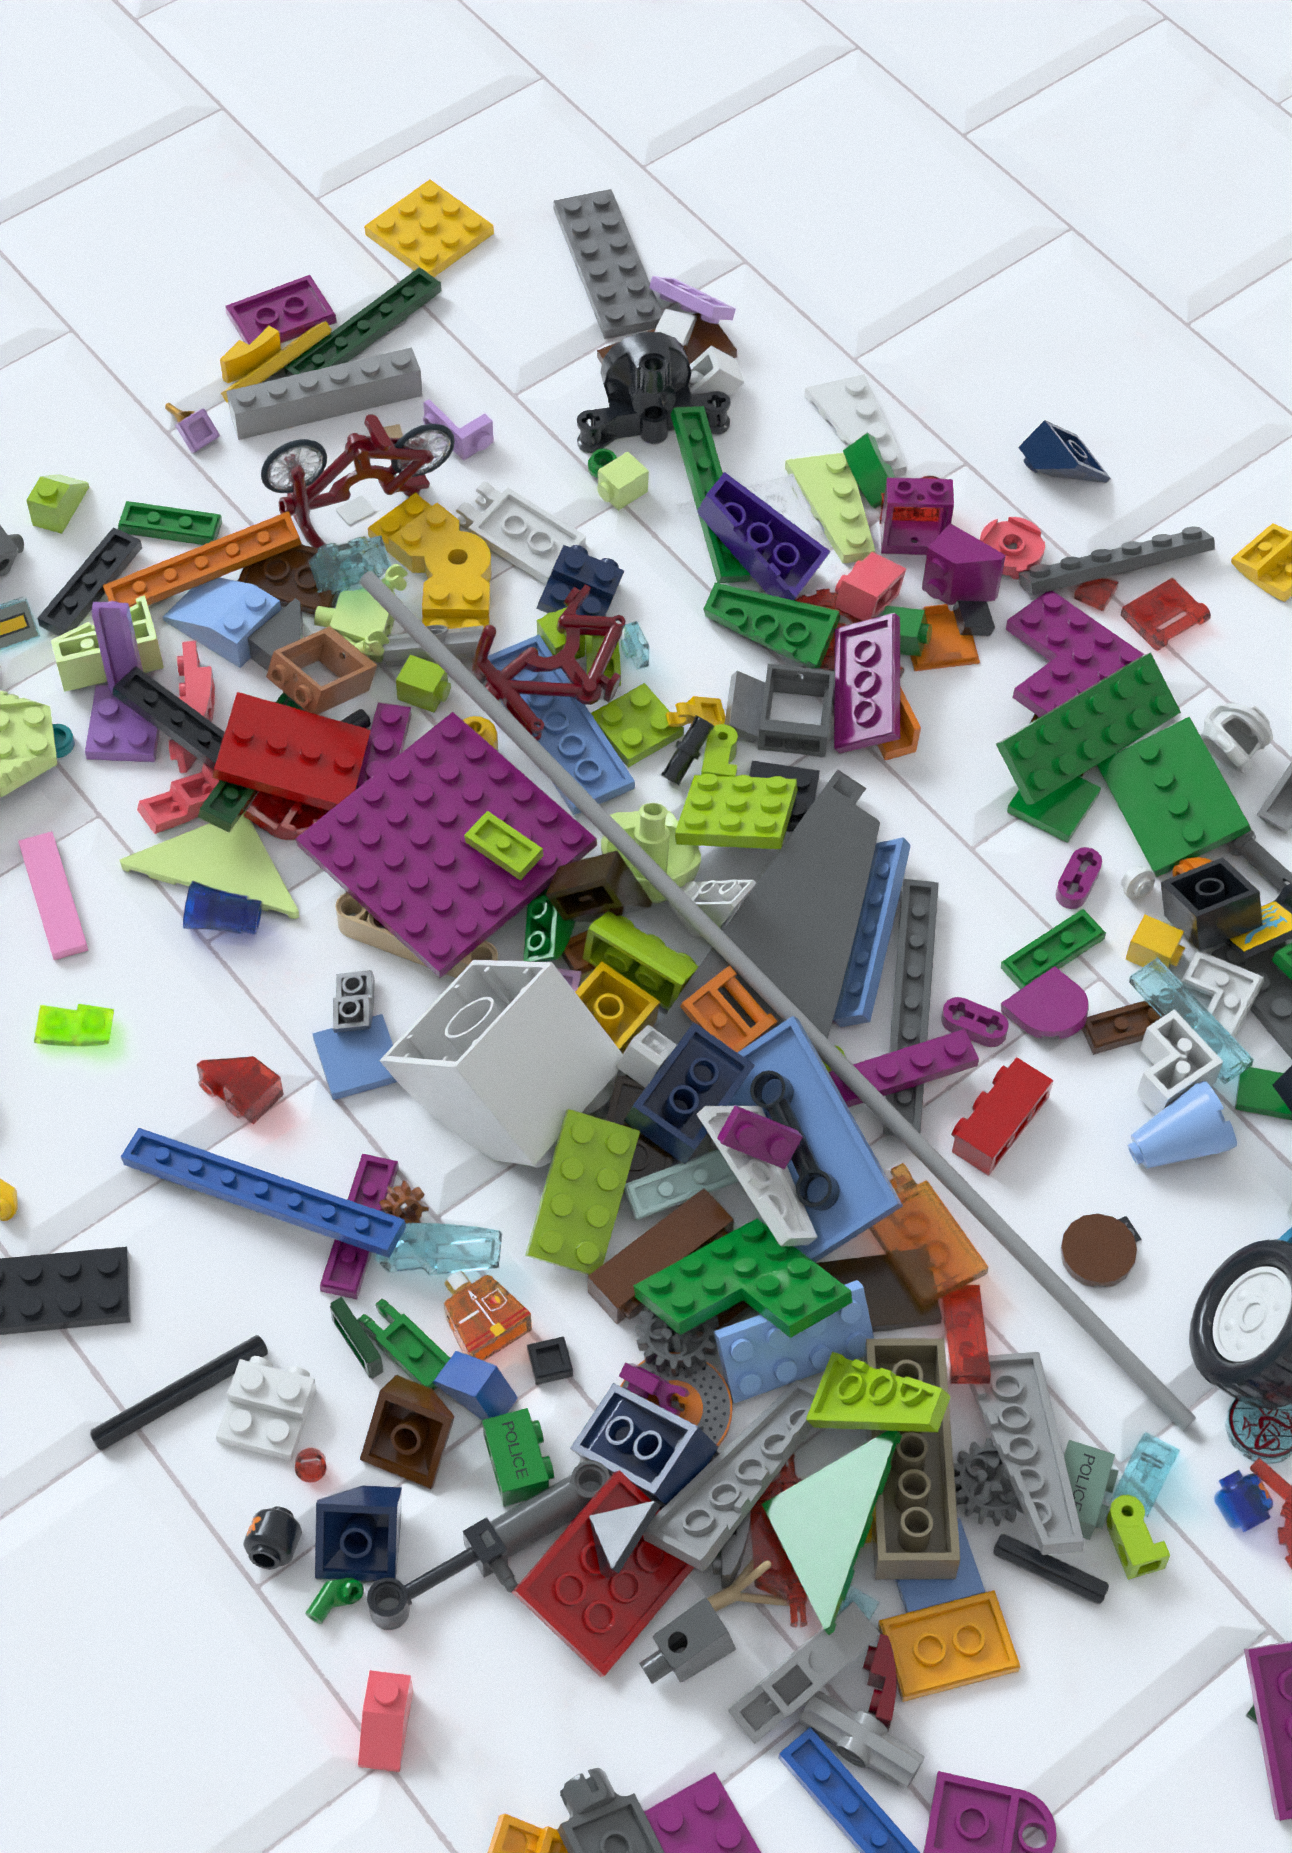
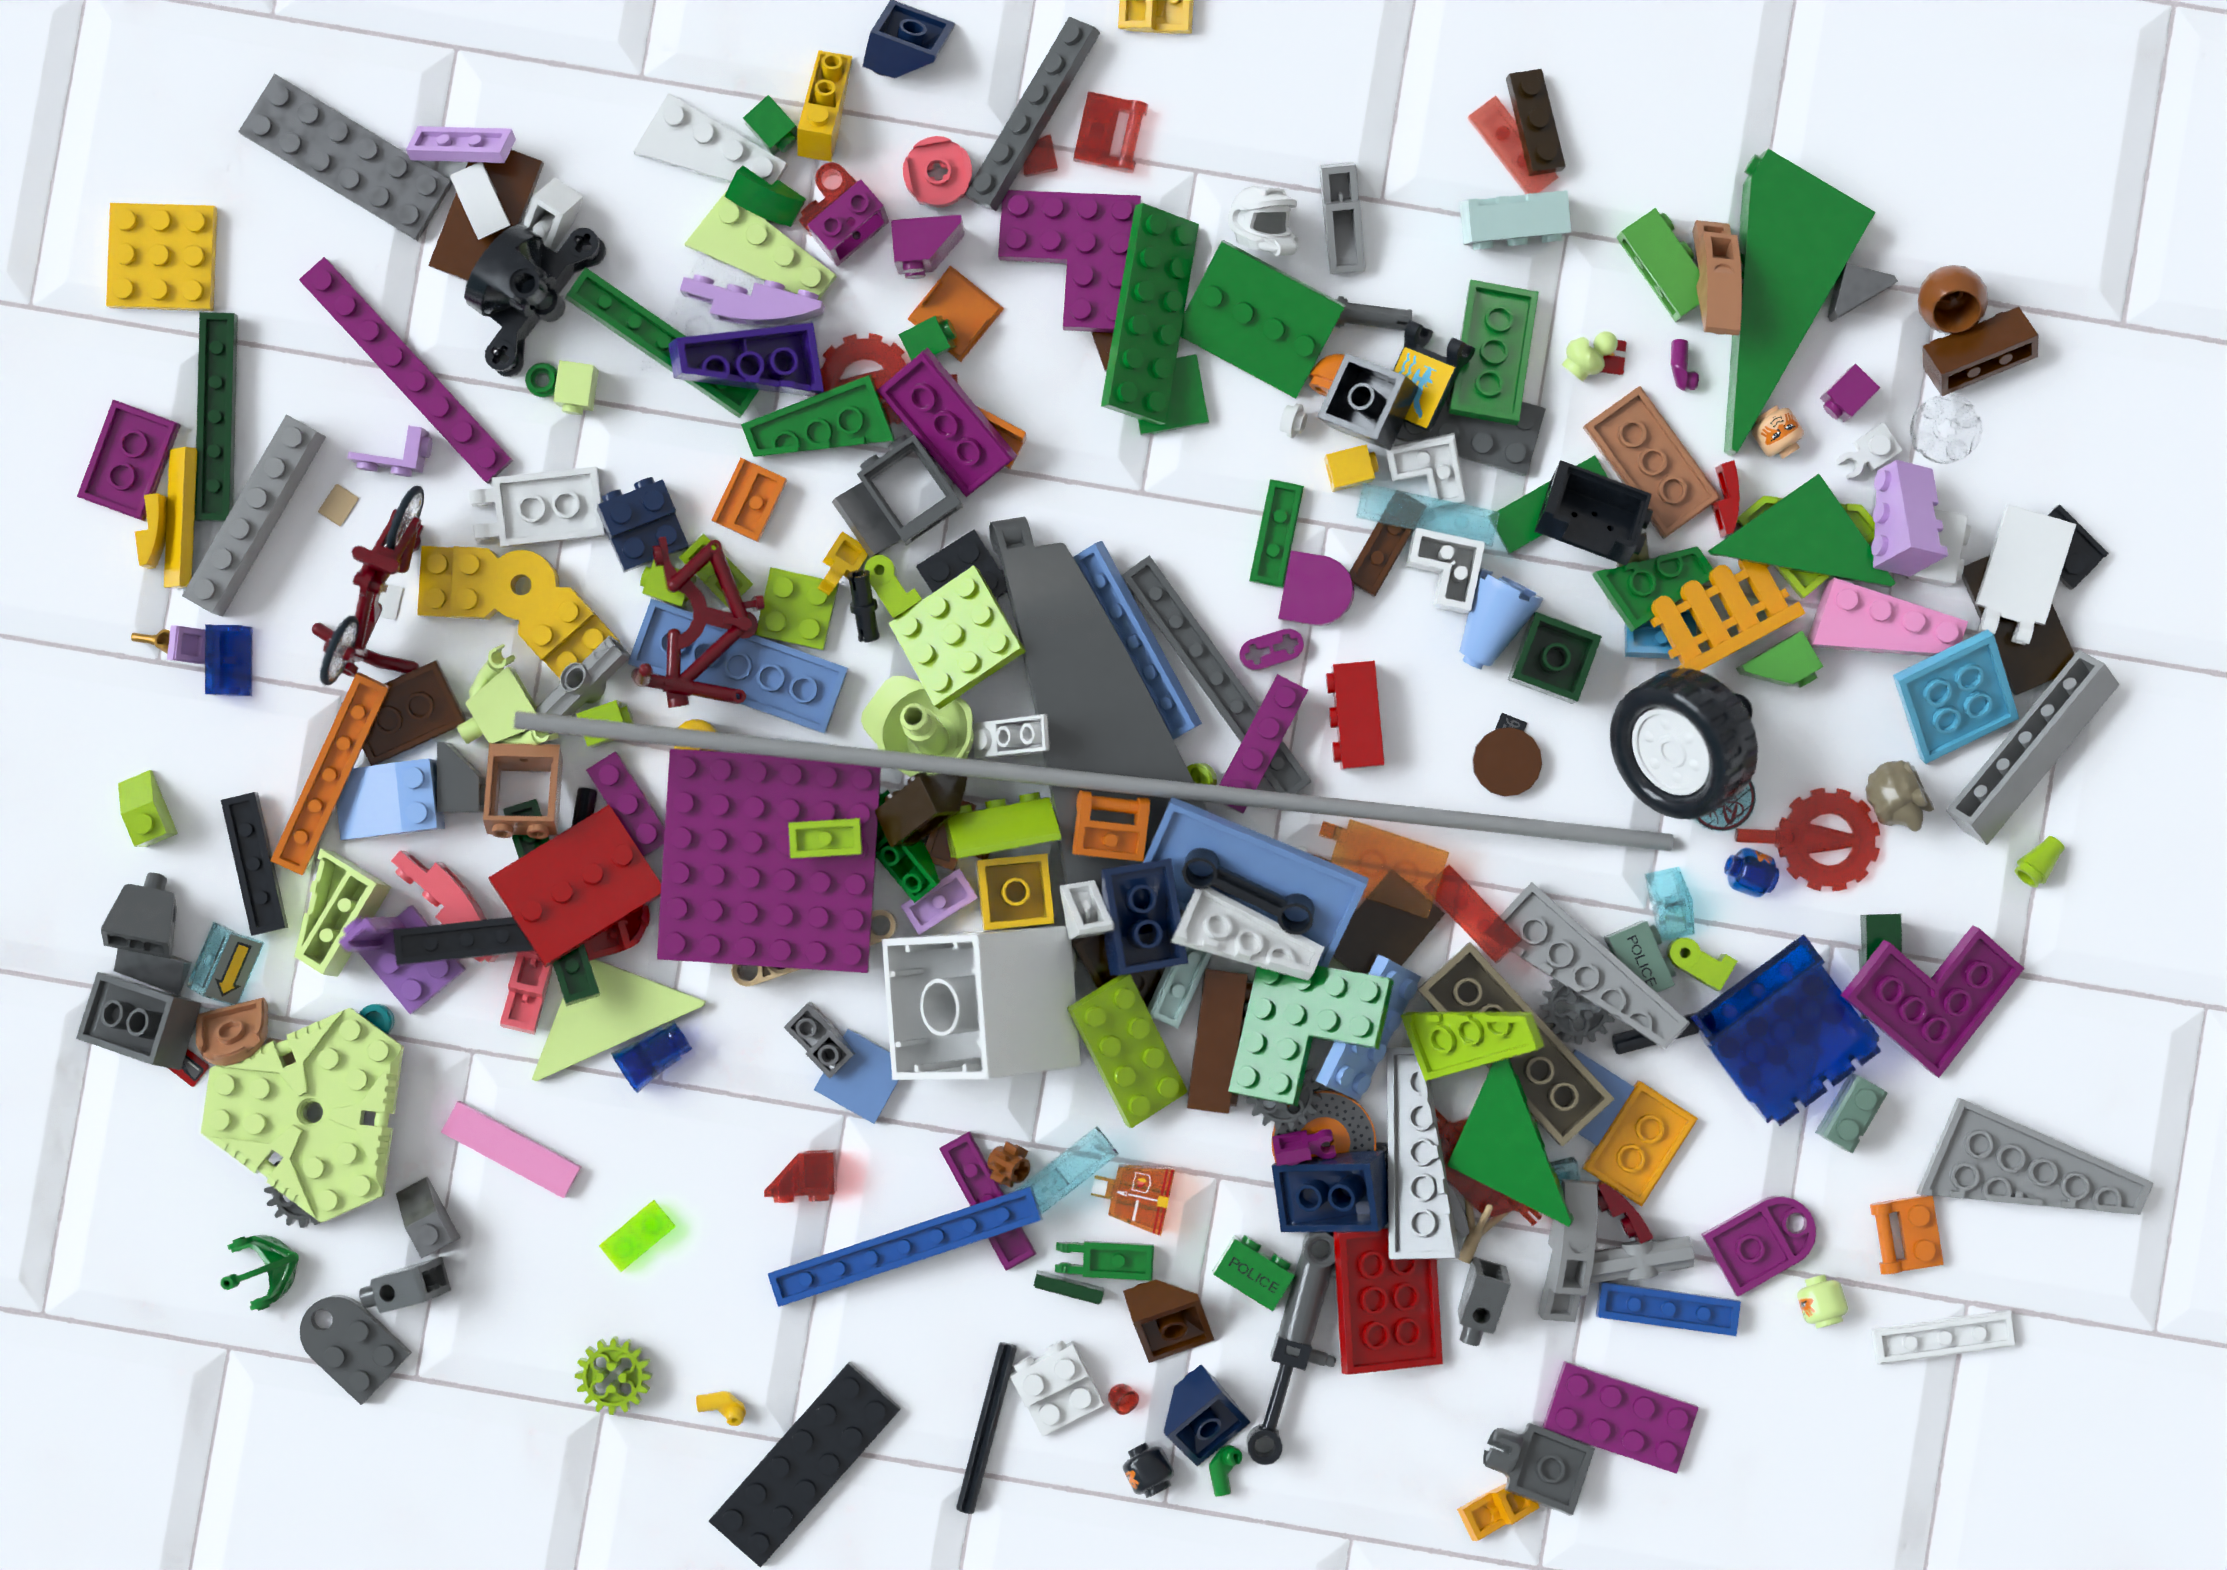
camera: 40 degrees left, 30 degrees up
green tile [118,501,222,545] -> none
clear light blue brick [309,536,391,594] -> none
coral slope [358,1670,413,1772] -> none
blue slope [432,1351,518,1420] -> none
black tile [527,1336,573,1385] -> none
slope [589,1501,661,1578] -> none
clear light blue plate [621,621,650,670] -> none
magenta plate [717,1105,803,1169] -> none
coral brick [835,552,907,621] -> none
black tile [952,600,995,636] -> none
magenta beam [1055,847,1103,909] -> none
none -> clear blue hinge [205,624,253,696]
none -> magenta plate [299,257,513,484]
none -> lavender slope [680,274,825,325]
none -> orange plate [712,458,787,542]
none -> green brick [743,95,797,156]
none -> yellow slope [797,50,852,162]
none -> dark green brick [1507,612,1602,704]
none -> clear blue slope [1690,934,1882,1127]
none -> sand green brick [1815,1073,1888,1153]

